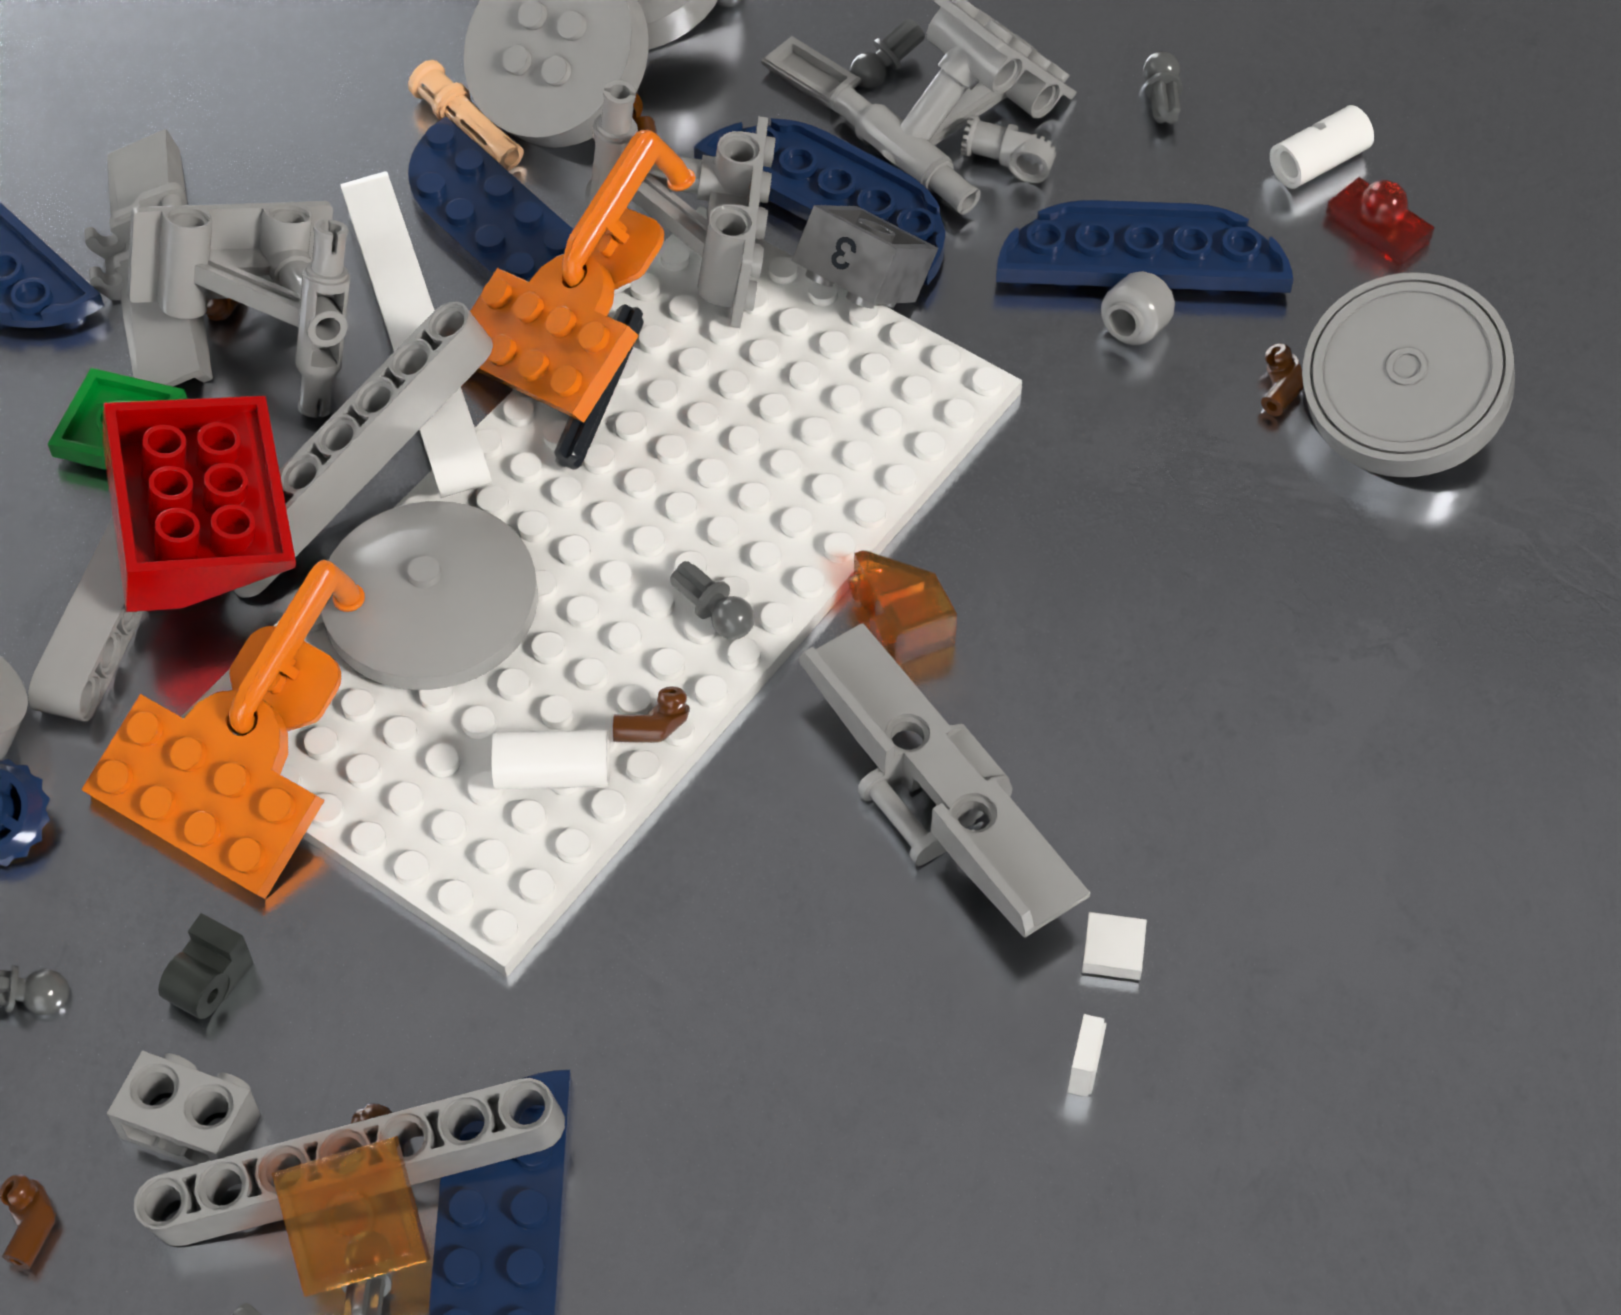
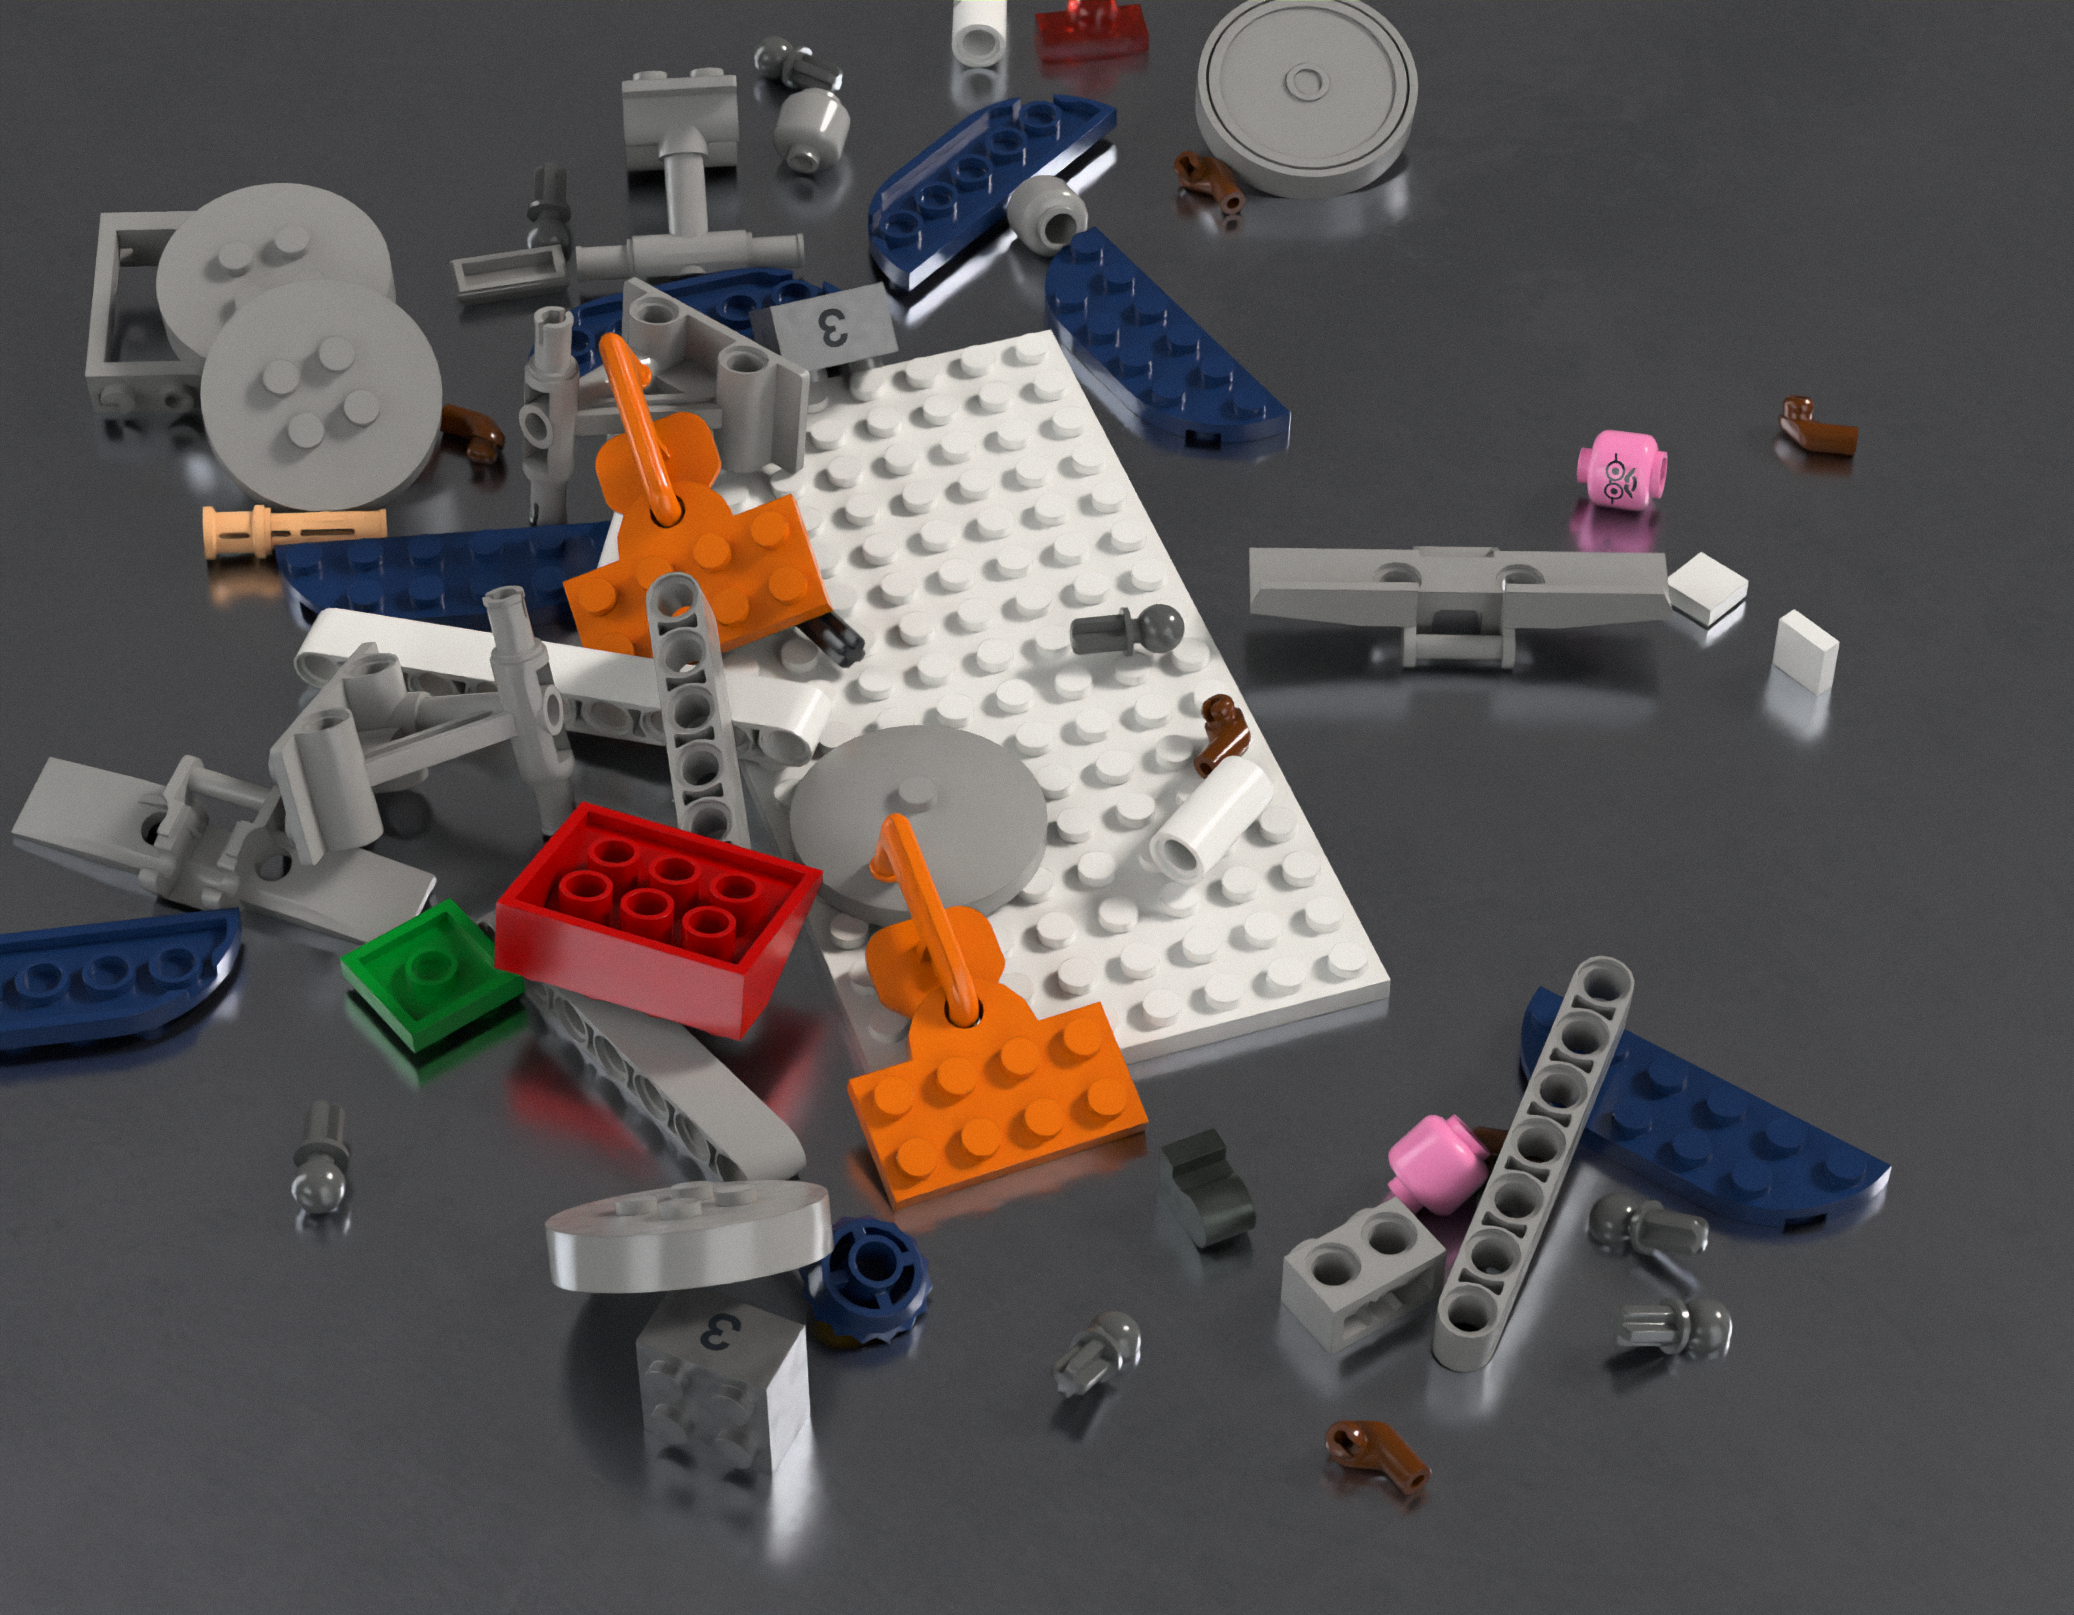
camera: 55 degrees left, 10 degrees down
clear orange tile [271,1136,431,1298] -> none
clear orange slope [848,550,957,665] -> none
light grey connector [961,115,1056,184] -> none
none -> light grey head [773,88,850,173]
none -> dark blue plate [1045,226,1291,443]
none -> bright pink head [1388,1114,1491,1216]
none -> bright pink head [1577,430,1667,511]
none -> reddish brown arm [1778,395,1858,456]

